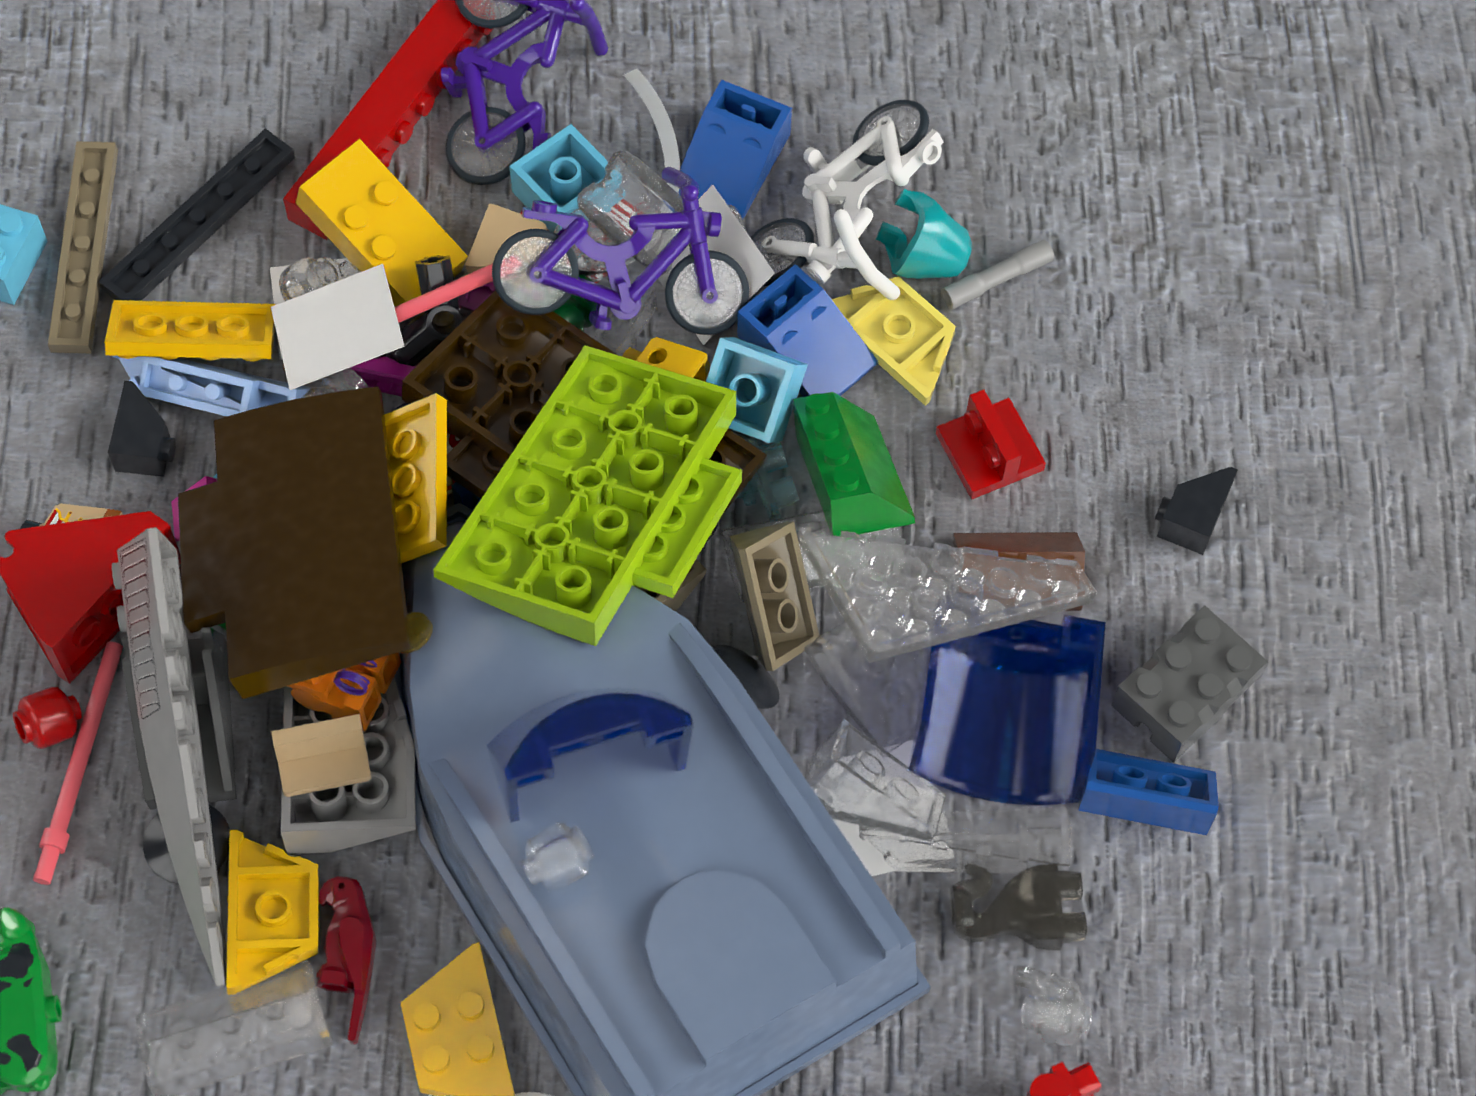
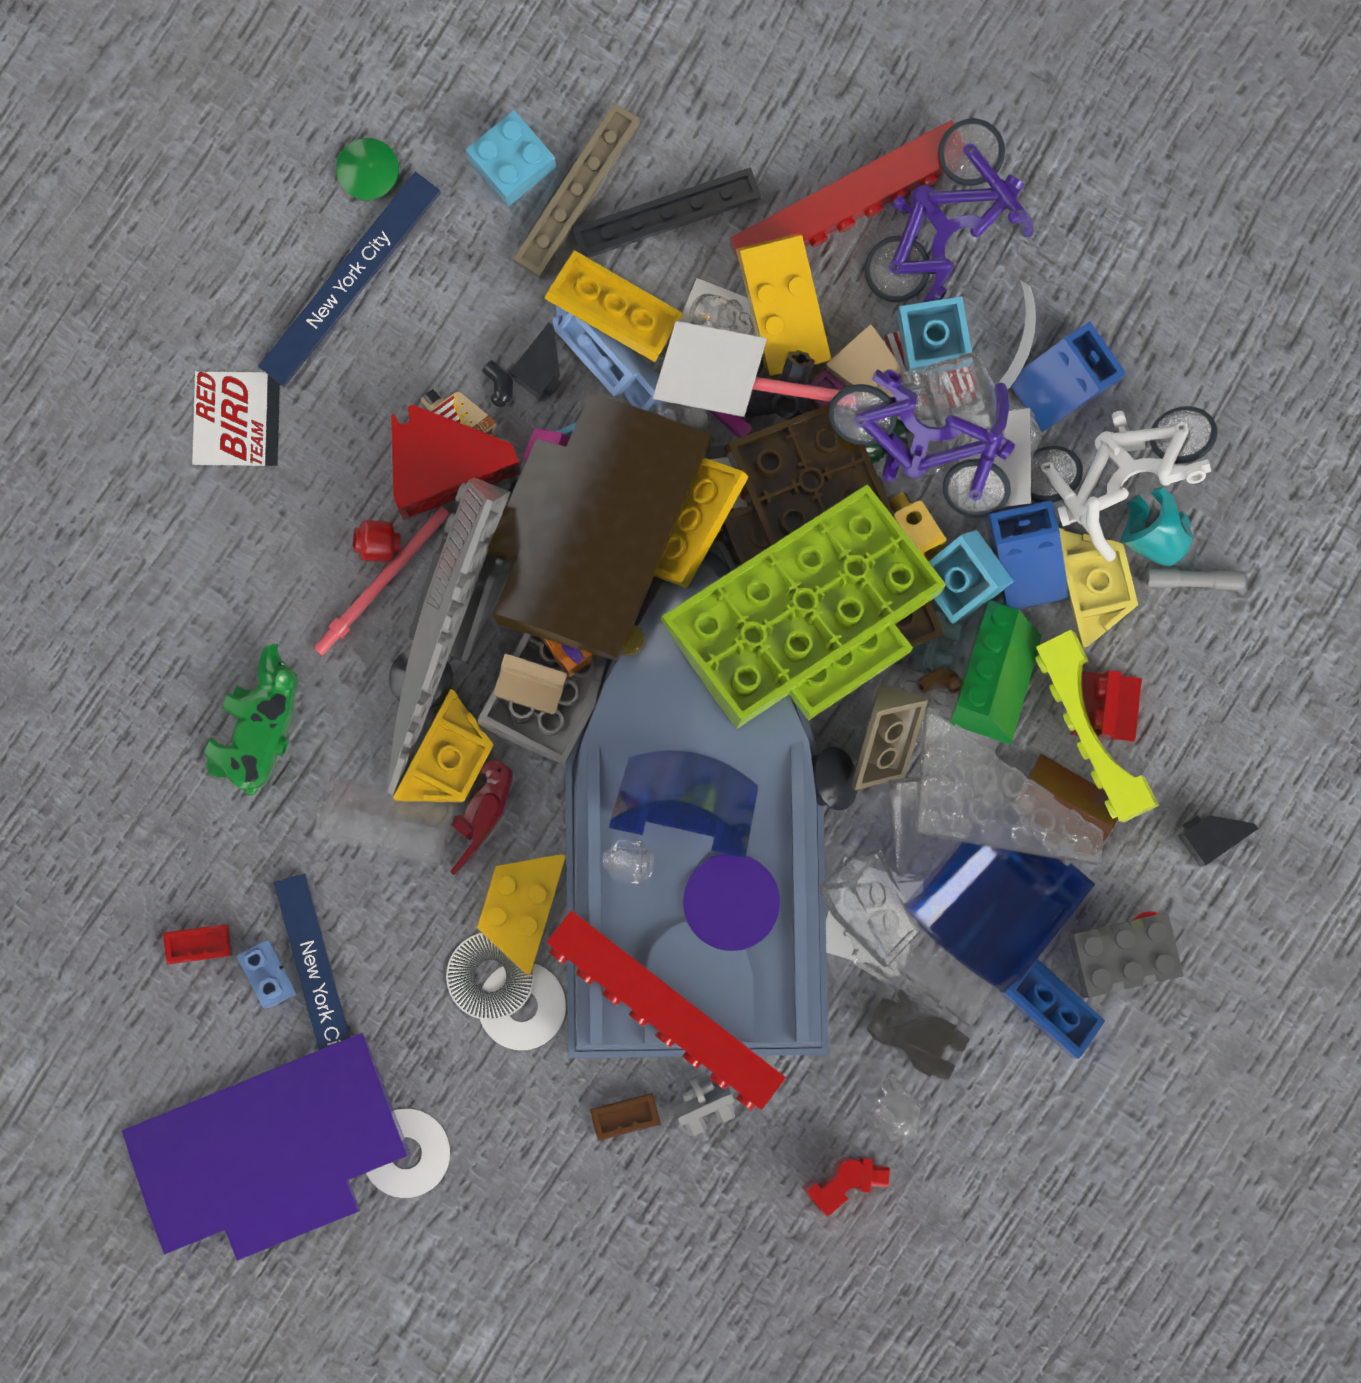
camera: 30 degrees right, 20 degrees up
none -> black arm [482,360,513,407]
none -> red brick [546,910,786,1111]
none -> dark purple sticker [683,854,780,951]
none -> reddish brown arm [916,666,962,694]
none -> neon yellow arch [1035,630,1159,822]

